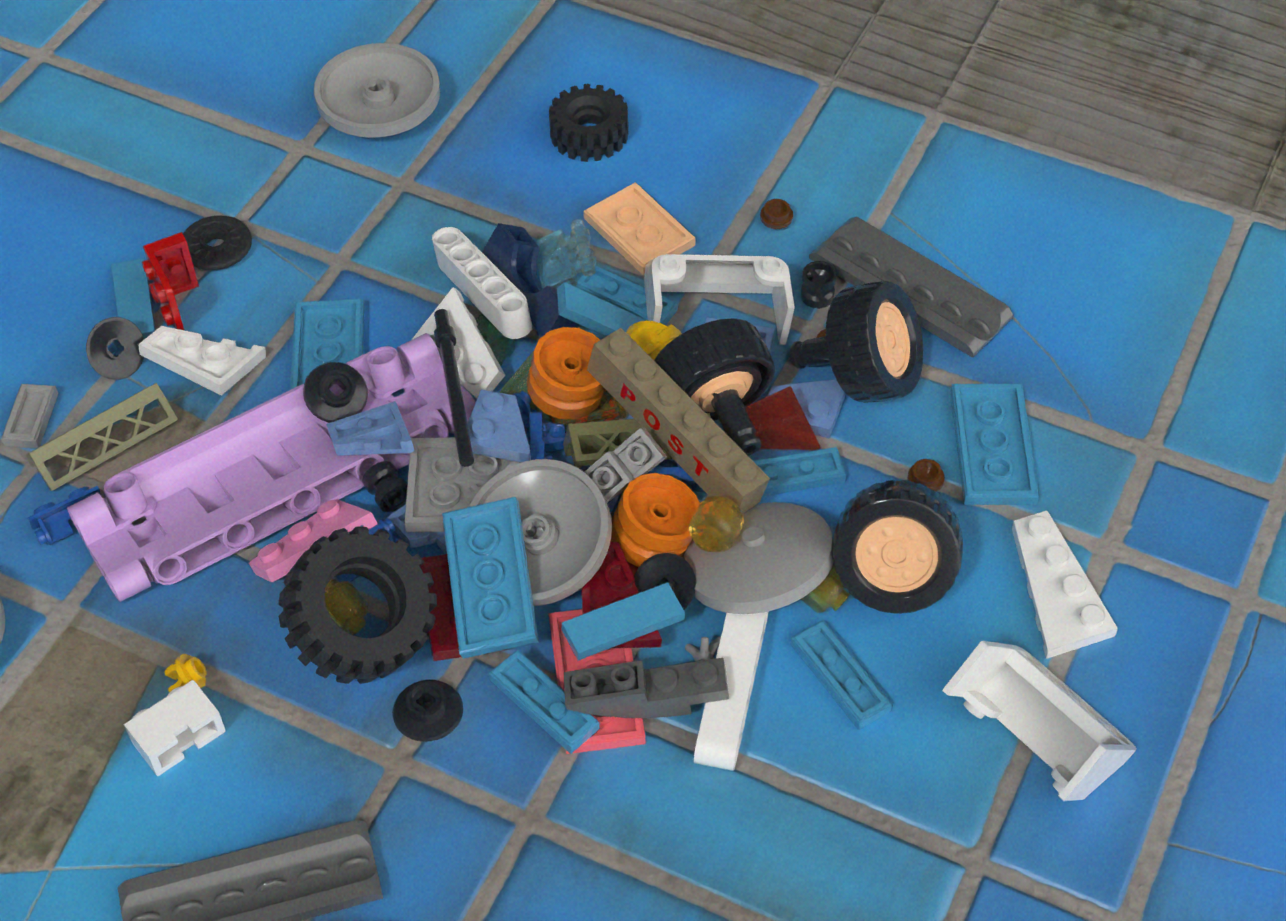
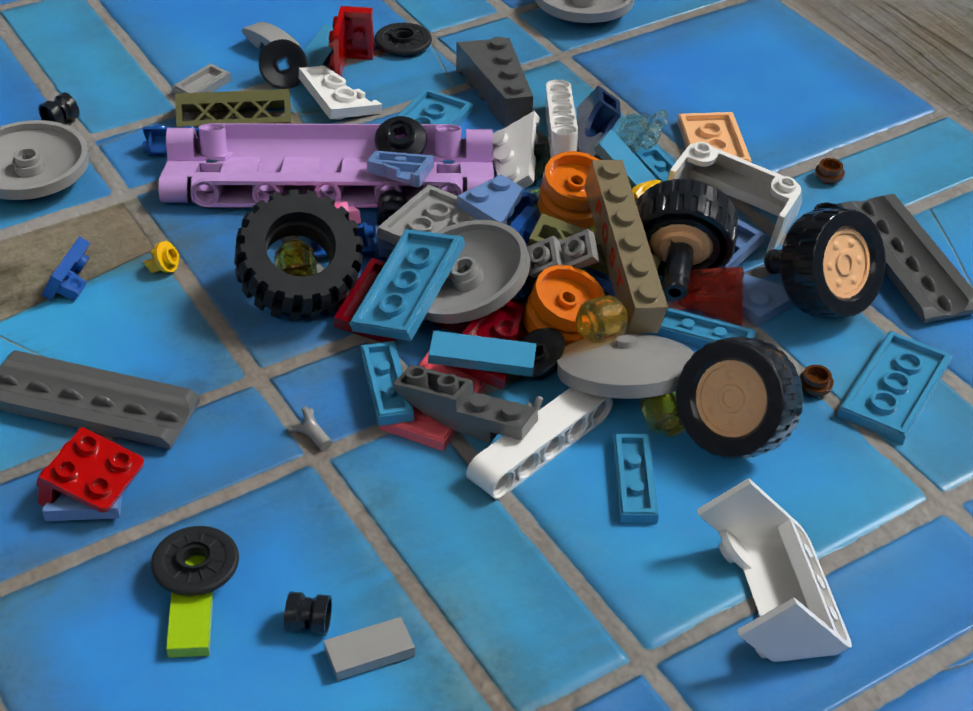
camera: 30 degrees right, 10 degrees down
white brick [124,680,226,777] -> none
black piece [392,680,463,742] -> none
black bar [434,309,474,467] -> none
black tyre [549,84,629,162] -> none
white wing [1012,510,1118,659] -> none
none -> blue hinge [42,236,90,301]
none -> light grey slope [241,22,300,49]
none -> light grey bar [288,407,332,451]
none -> dark grey wedge [456,37,533,127]

